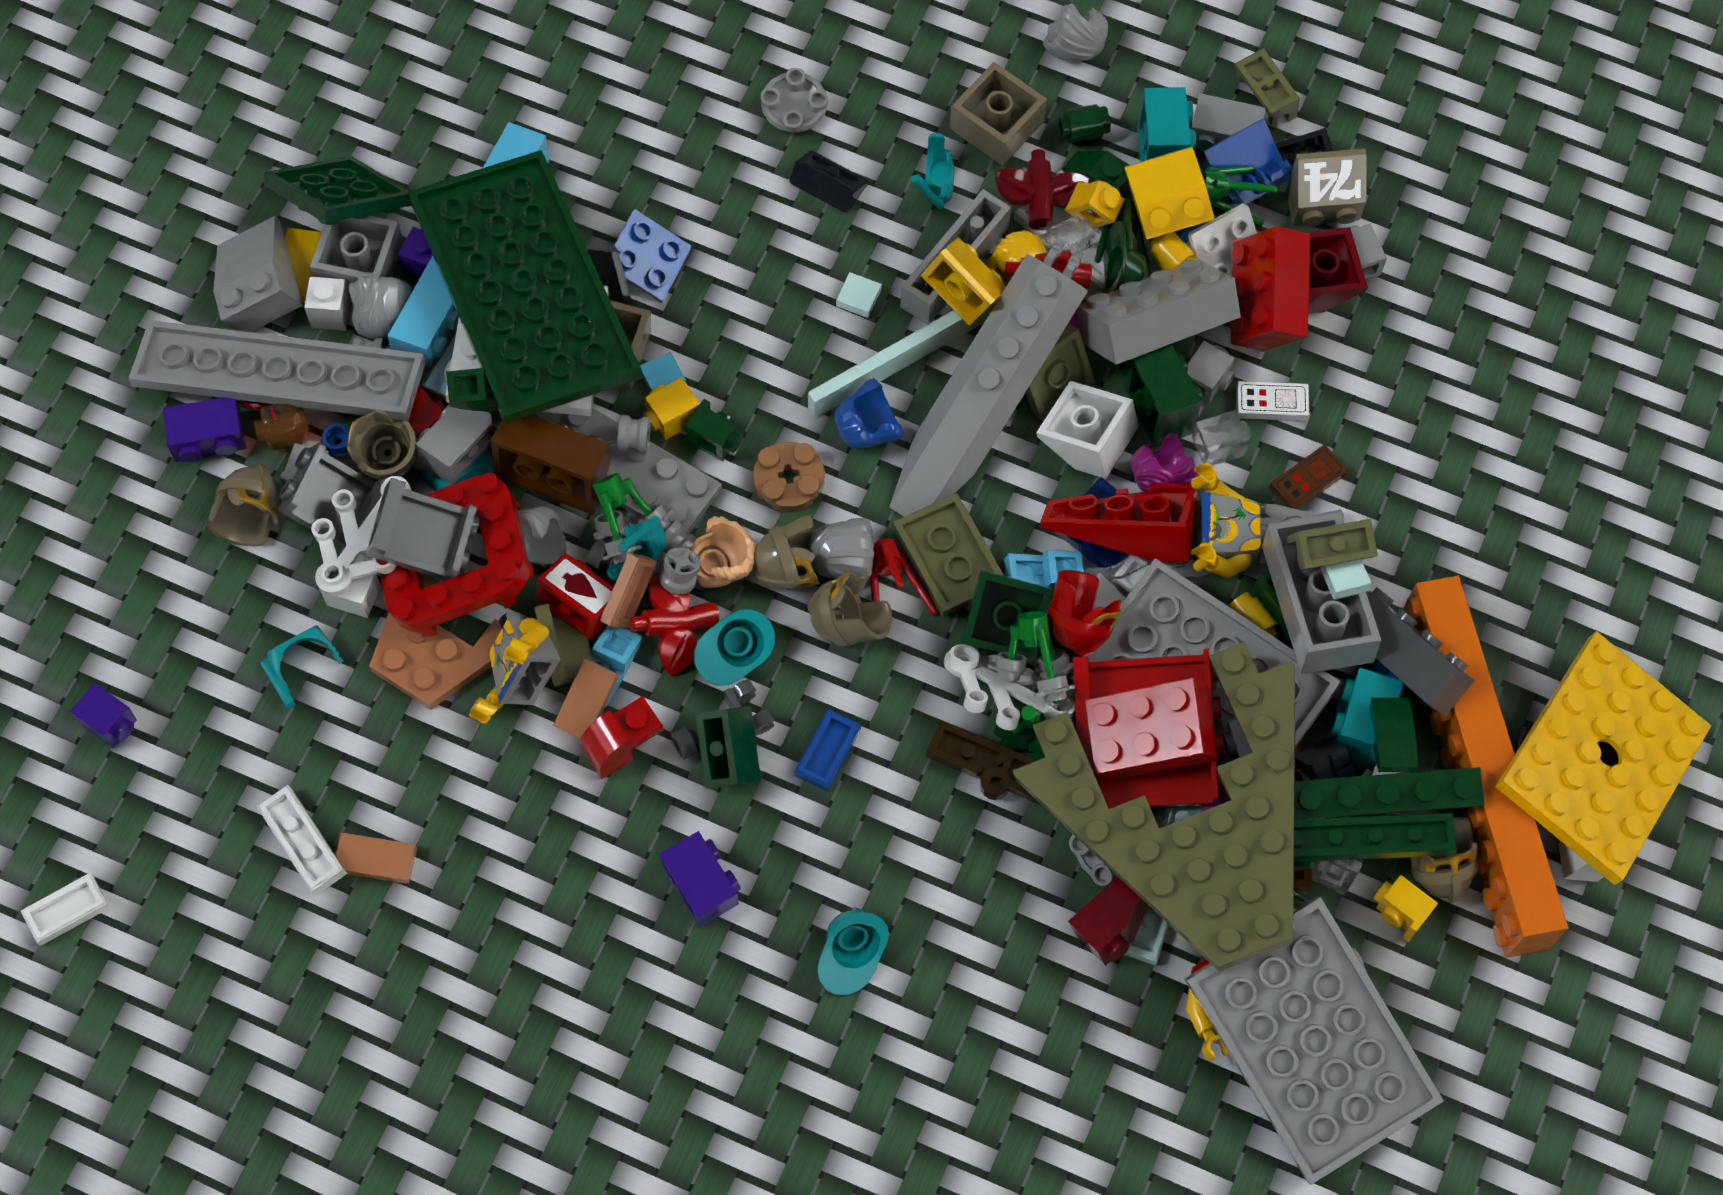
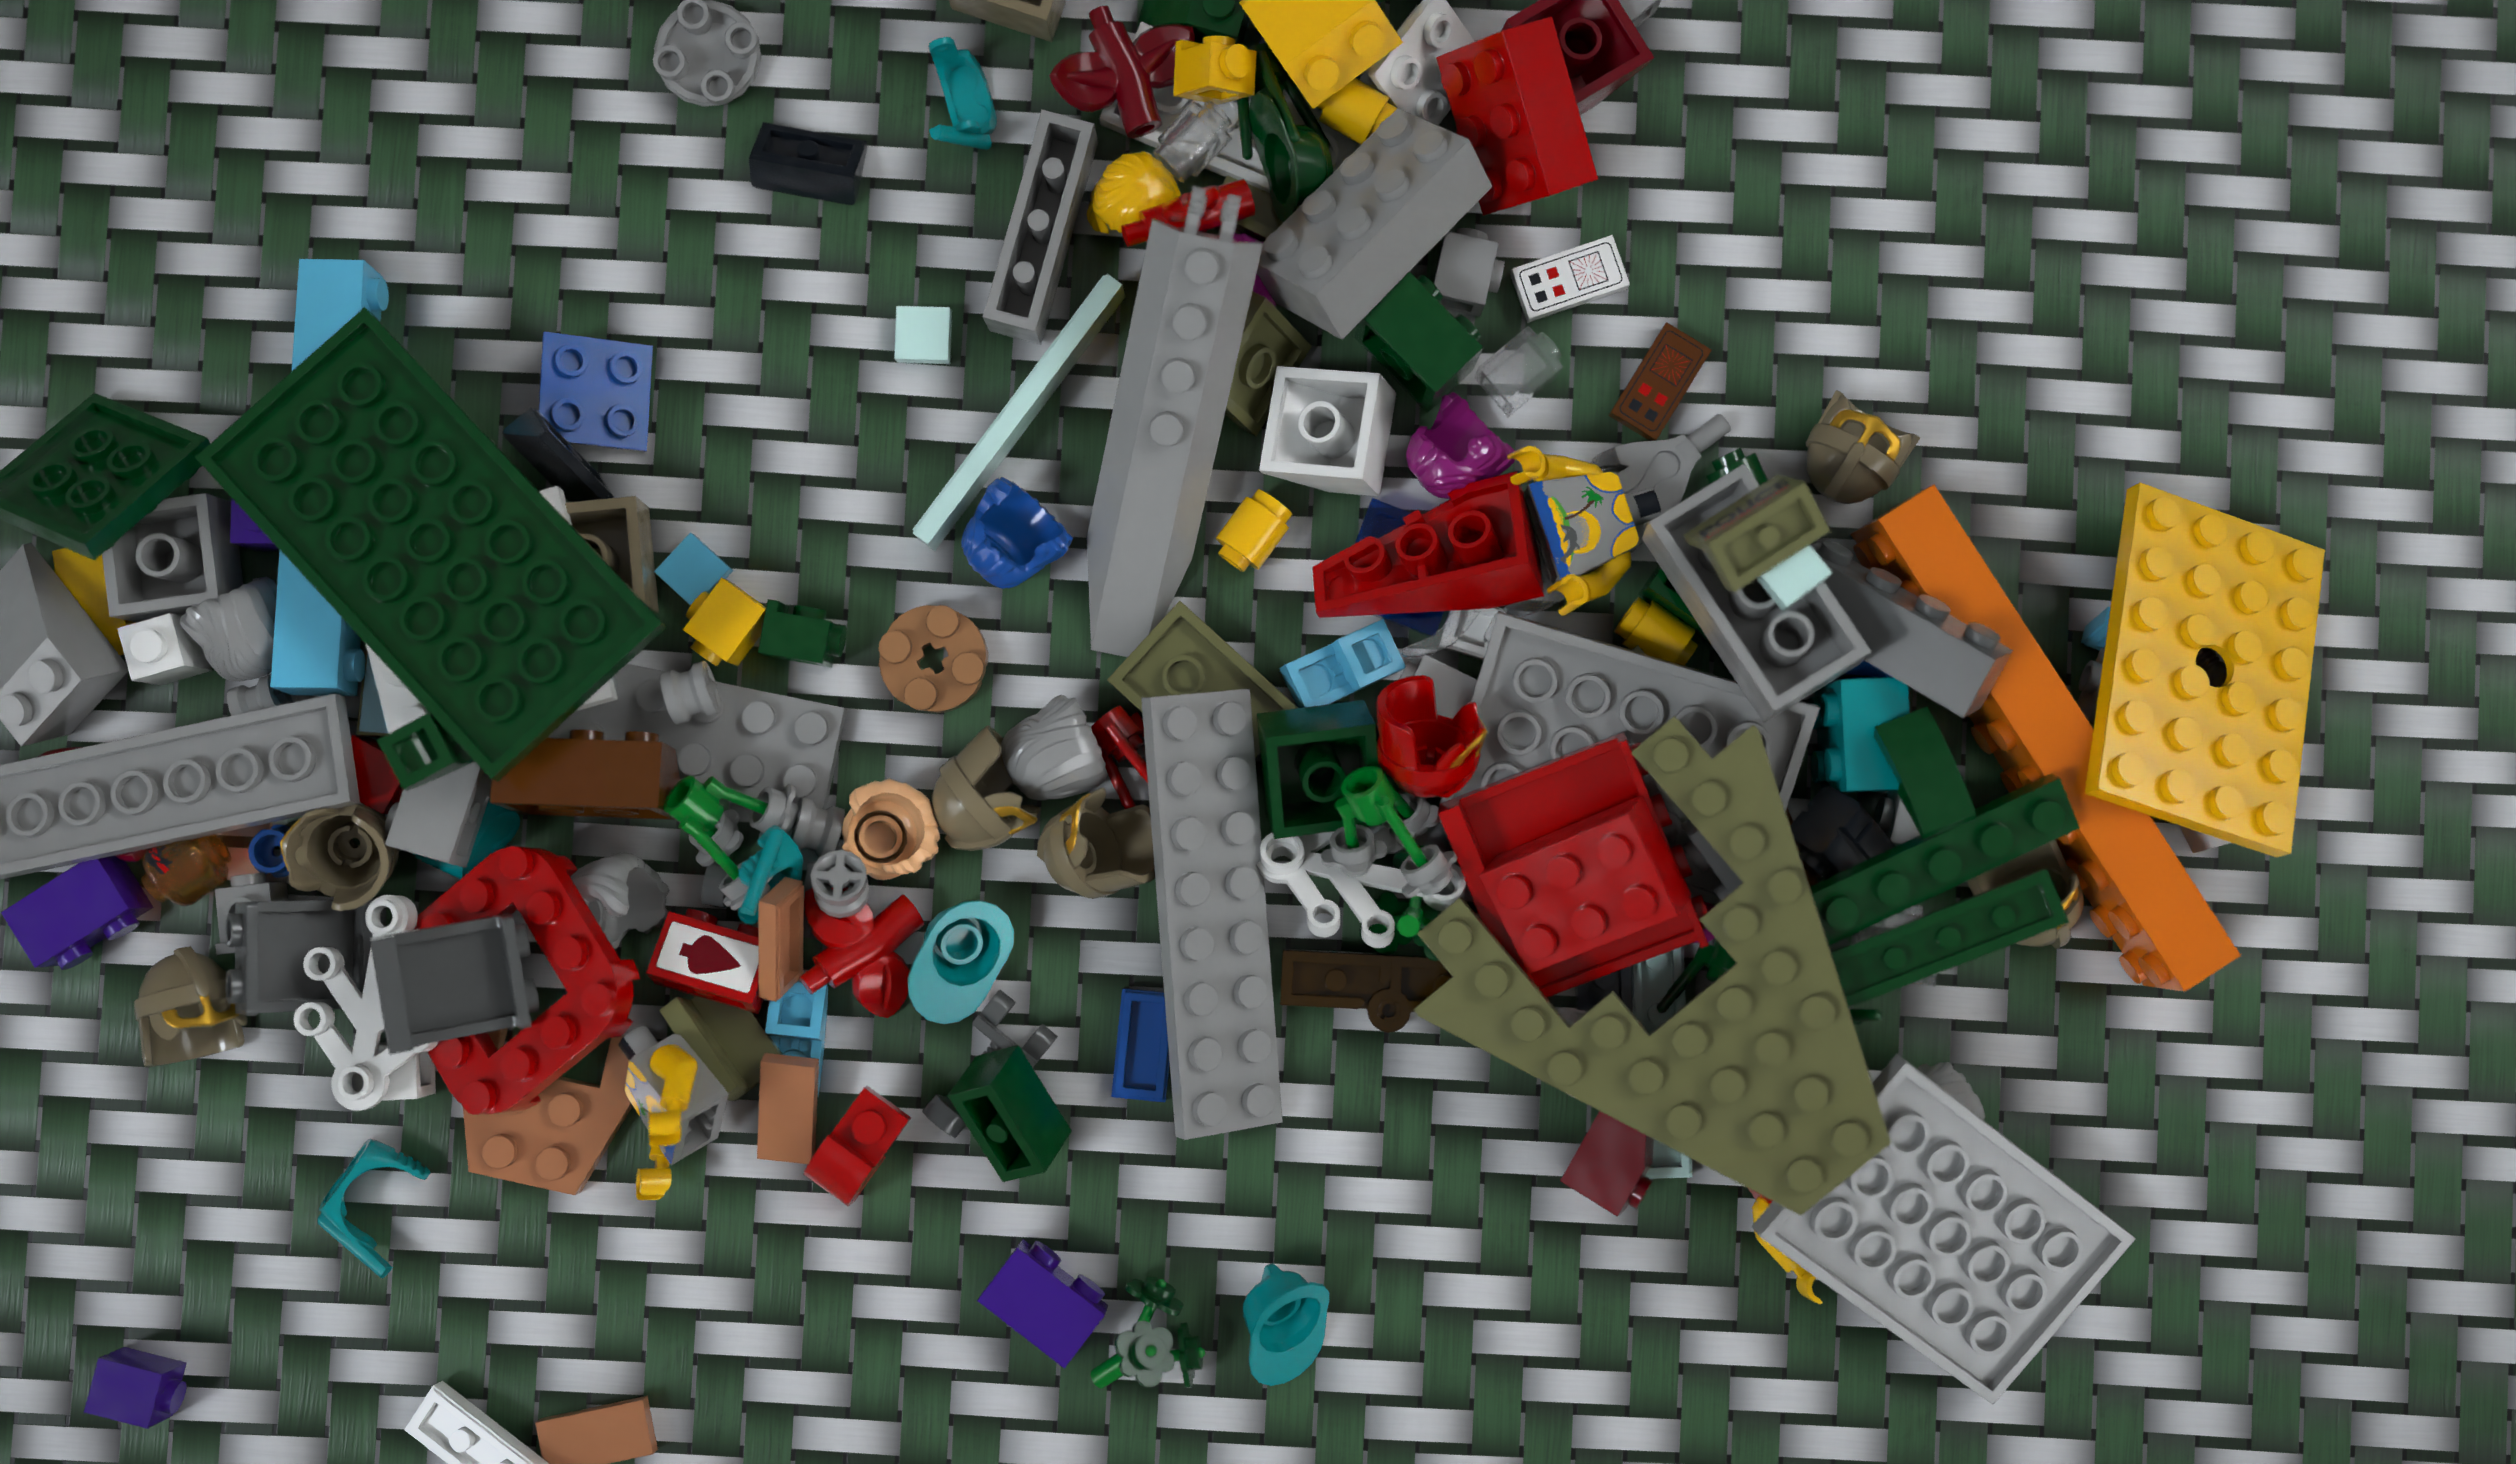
camera: 20 degrees left, 20 degrees up
yellow slope [920,237,1006,326] -> none
yellow brick [1373,875,1438,942] -> none
none -> dark green plant [1091,1276,1205,1389]
none -> light grey plate [1141,689,1283,1140]
none -> yellow brick [1216,489,1292,572]
none -> dark tan helmet [1806,390,1920,504]

